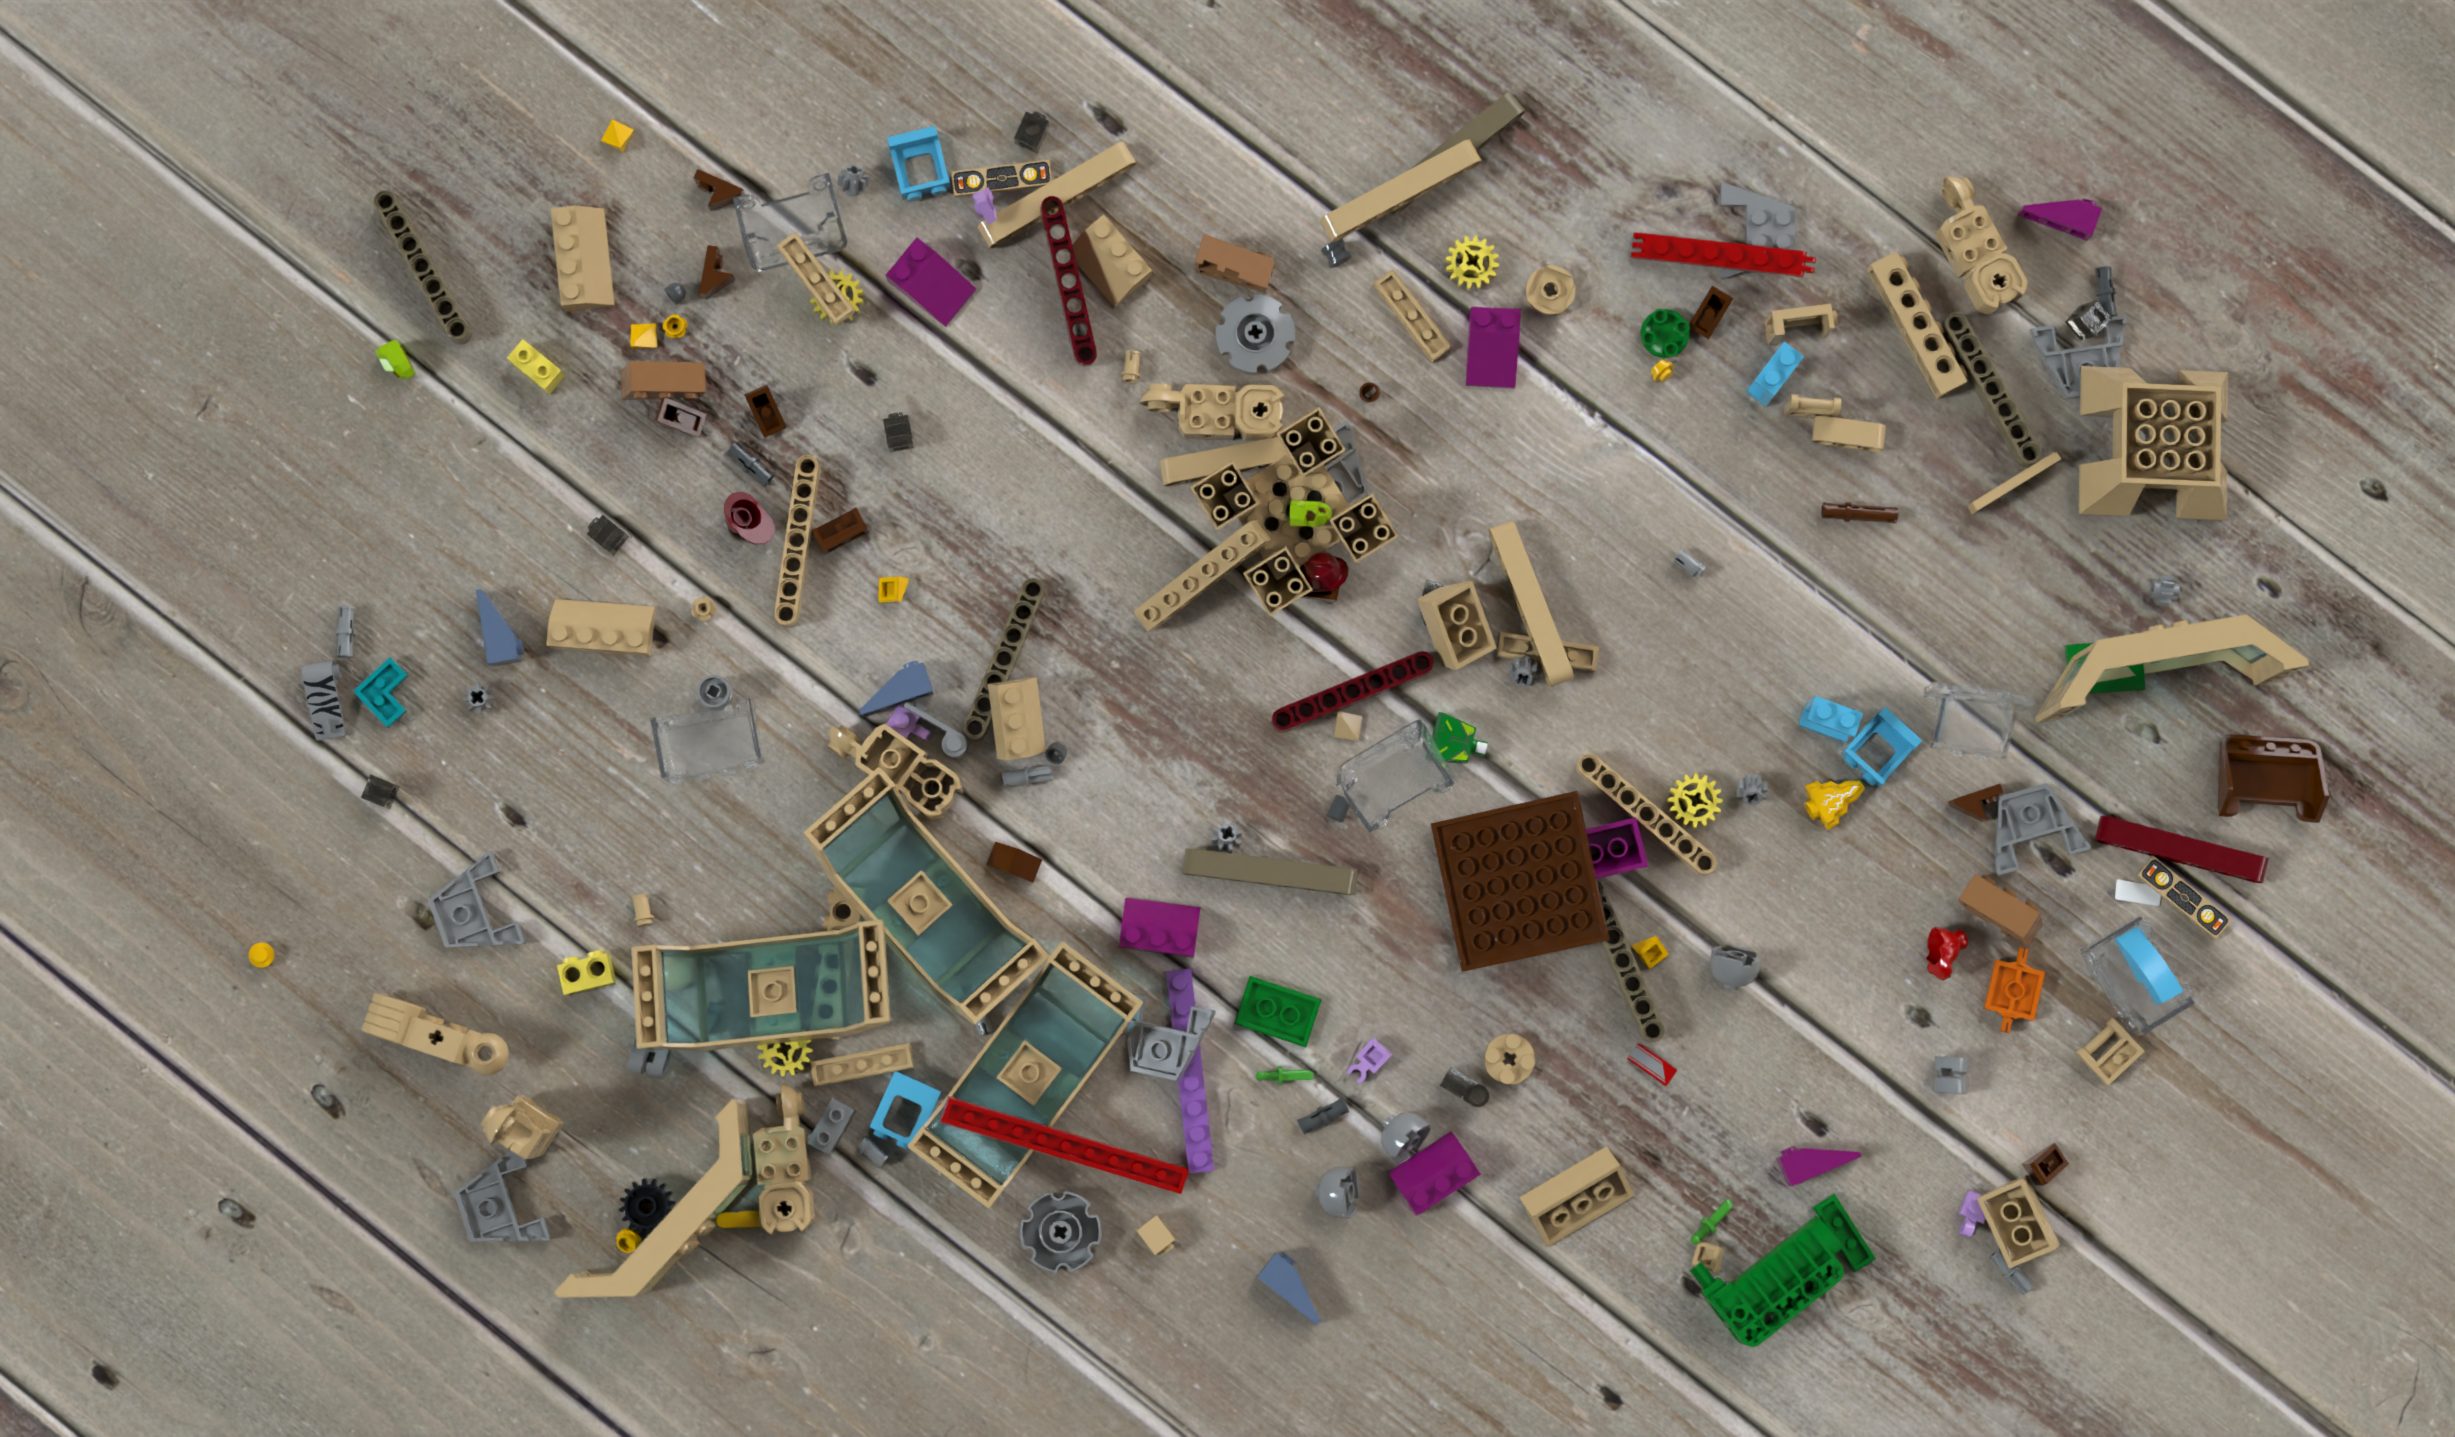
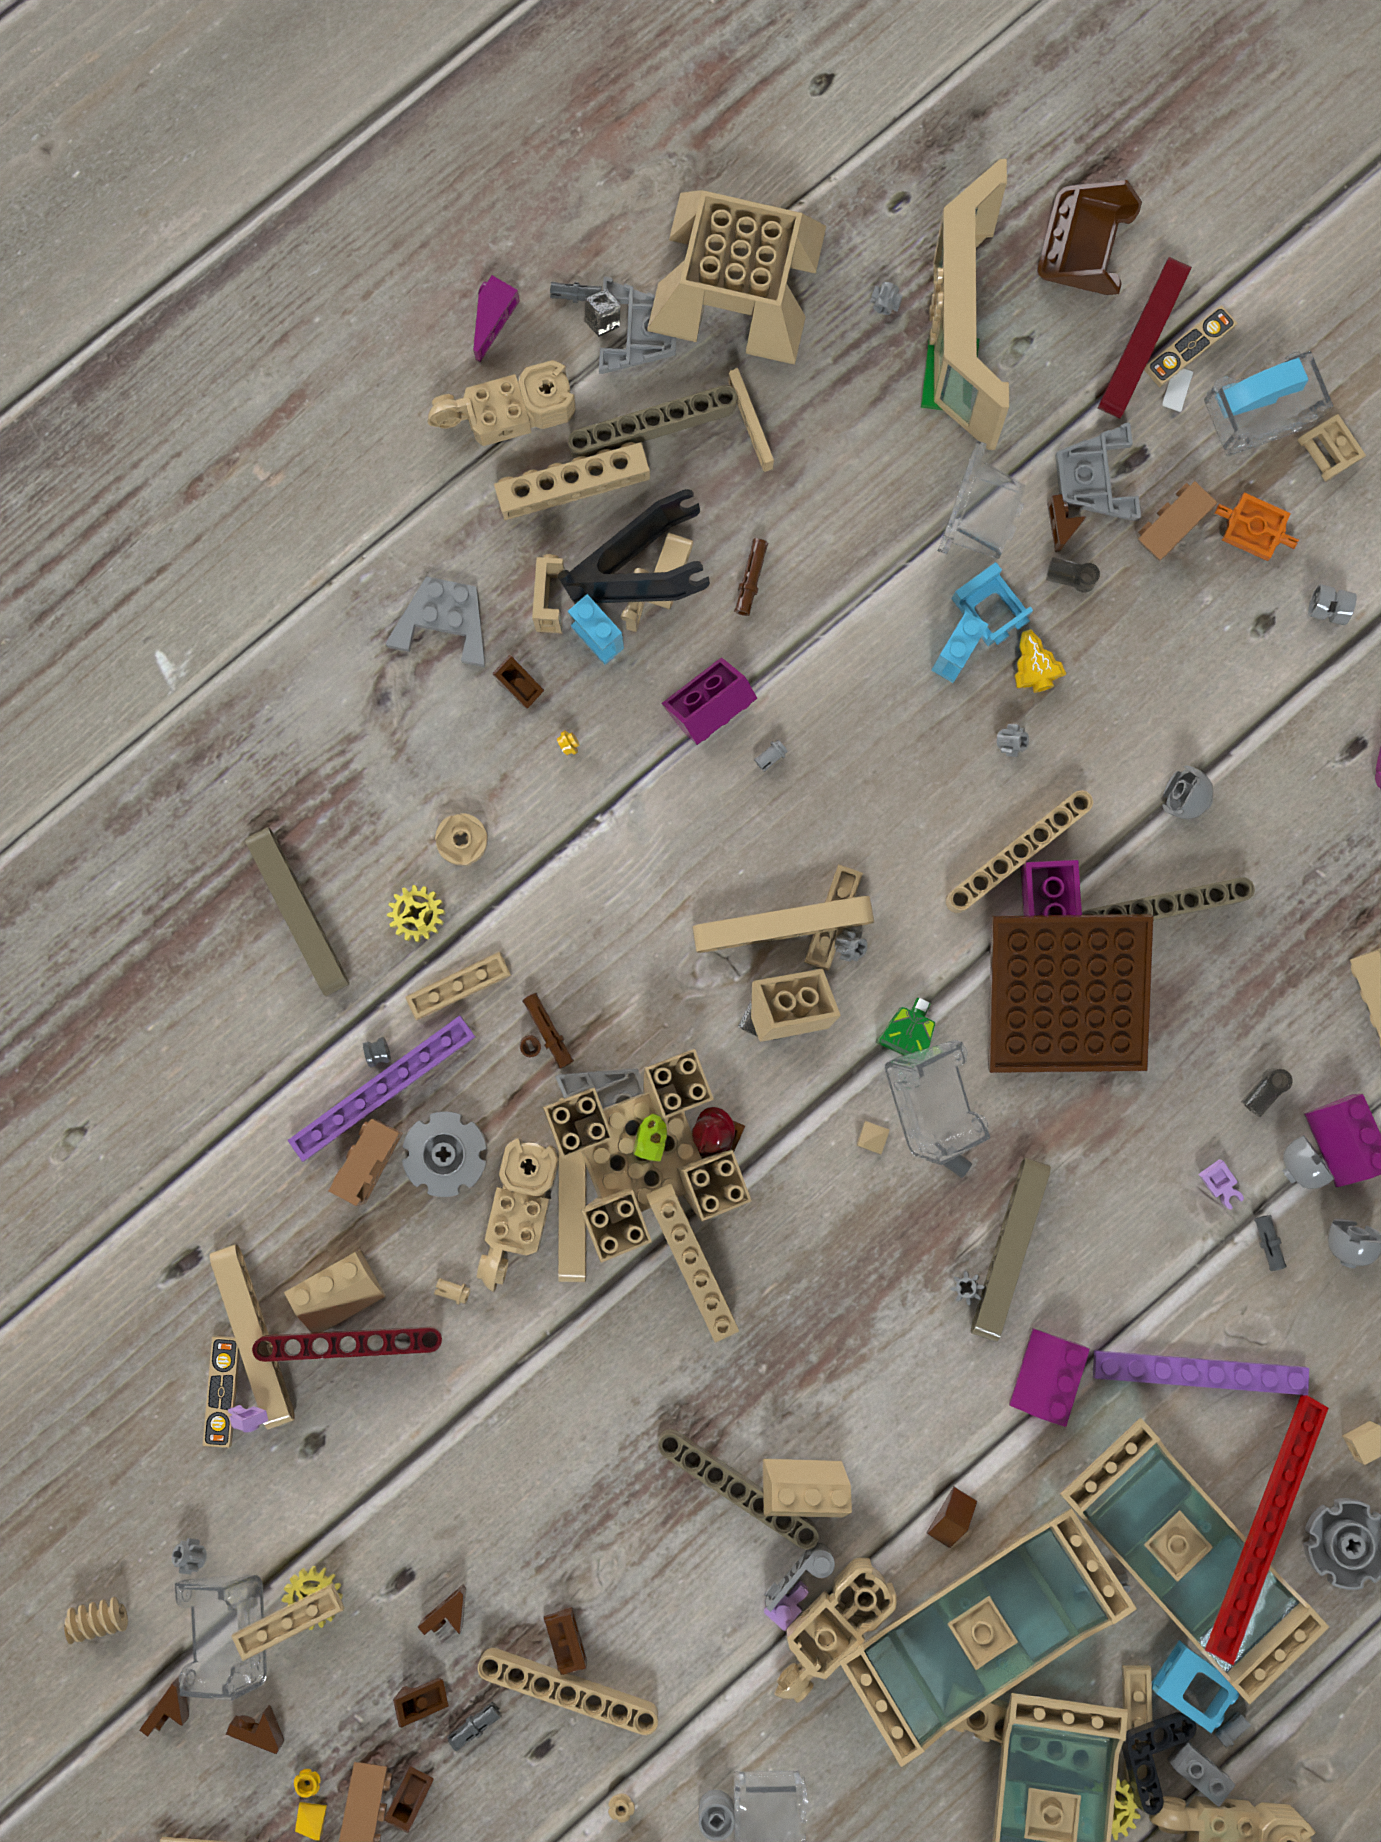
camera: 75 degrees left, 0 degrees up
yellow slope [601,119,634,152] -> none
dark grey hinge [664,283,686,305] -> none
dark red piece [724,492,775,544] -> none
sand blue slope [859,661,934,717] -> none
yellow slope [878,576,909,603] -> none
clear smoke brick [883,412,914,452] -> none
magenta slope [885,237,976,327] -> none
medium azure window [887,126,951,201] -> none
light grey axle [1002,766,1053,788] -> none
clear smoke brick [1014,111,1049,154] -> none
dark grey hinge [1045,742,1067,764] -> none
light grey wing [1127,992,1216,1081] -> none
green tile [1234,976,1322,1048] -> none
bright green piece [1255,1066,1314,1085] -> none
dark red beam [1271,651,1434,733] -> none
tan beam [1320,139,1482,242] -> none
magenta slope [1465,307,1521,389] -> none
tan plate [1484,1034,1535,1084] -> none
sticker [1627,1043,1677,1086] -> none
red hinge [1630,232,1816,277] -> none
yellow slope [1631,936,1669,970] -> none
green dish [1640,309,1690,358] -> none
light yellow gear [1667,773,1723,828] -> none
red hair [1926,927,1969,981] -> none
none -> tan piece [64,1597,128,1645]
none -> medium lavender plate [287,1016,476,1162]
none -> reddish brown slope [418,1584,467,1635]
none -> reddish brown pin [522,993,574,1069]
none -> black piece [557,489,710,604]
none -> magenta slope [661,657,758,745]
none -> clear smoke piece [1046,557,1100,593]
none -> black beam [1122,1712,1197,1815]

